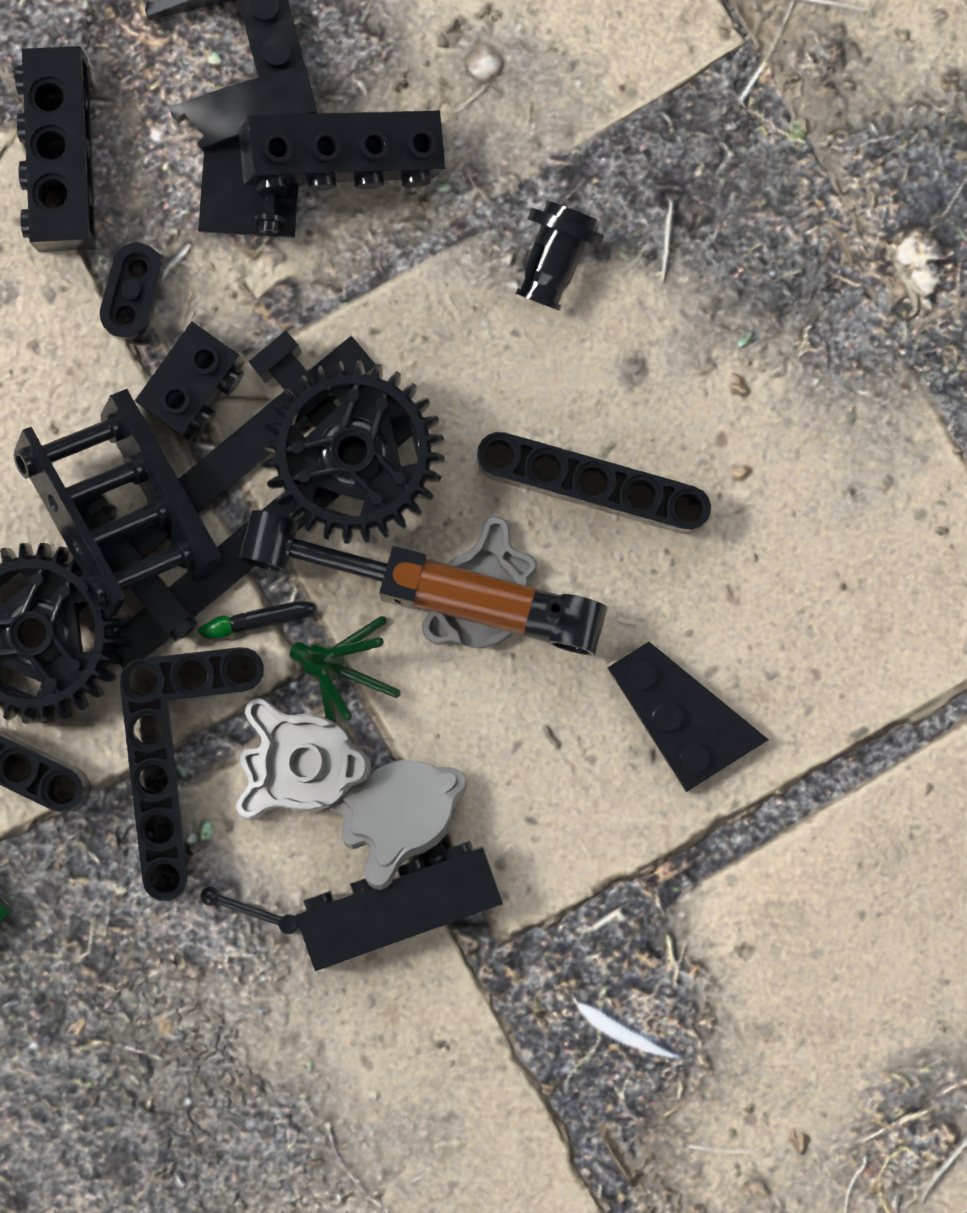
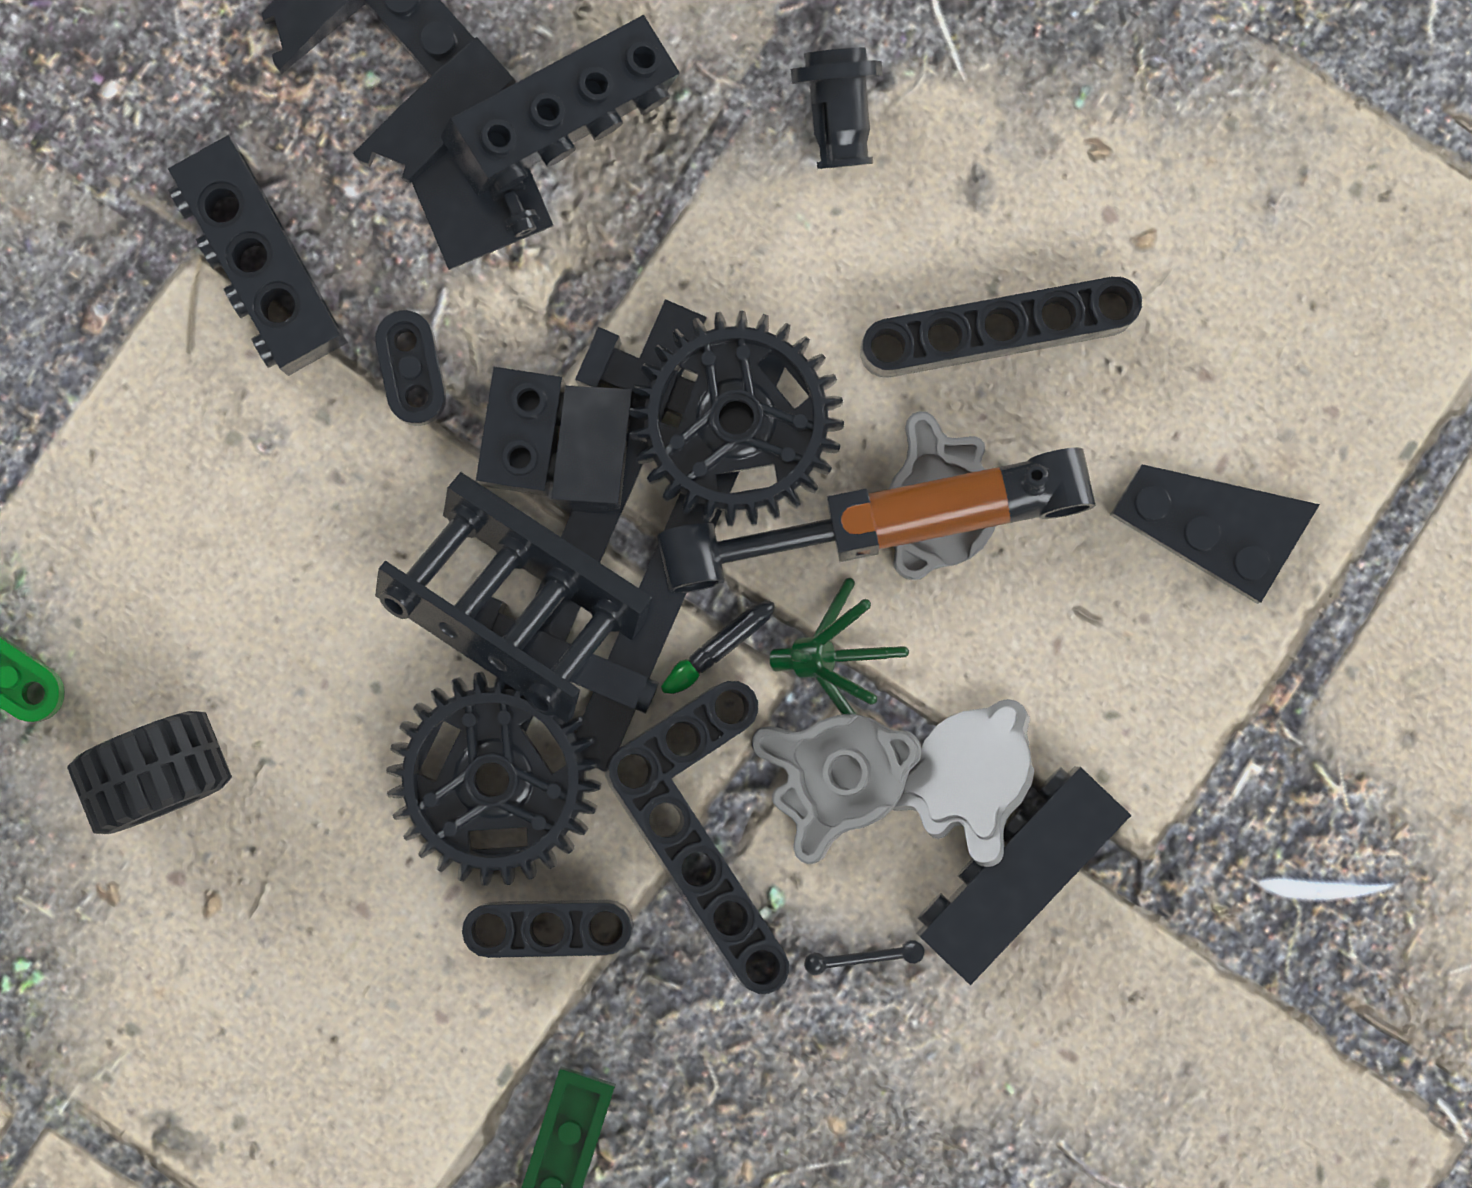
camera: 25 degrees left, 0 degrees up
none -> black brick [551,385,634,512]

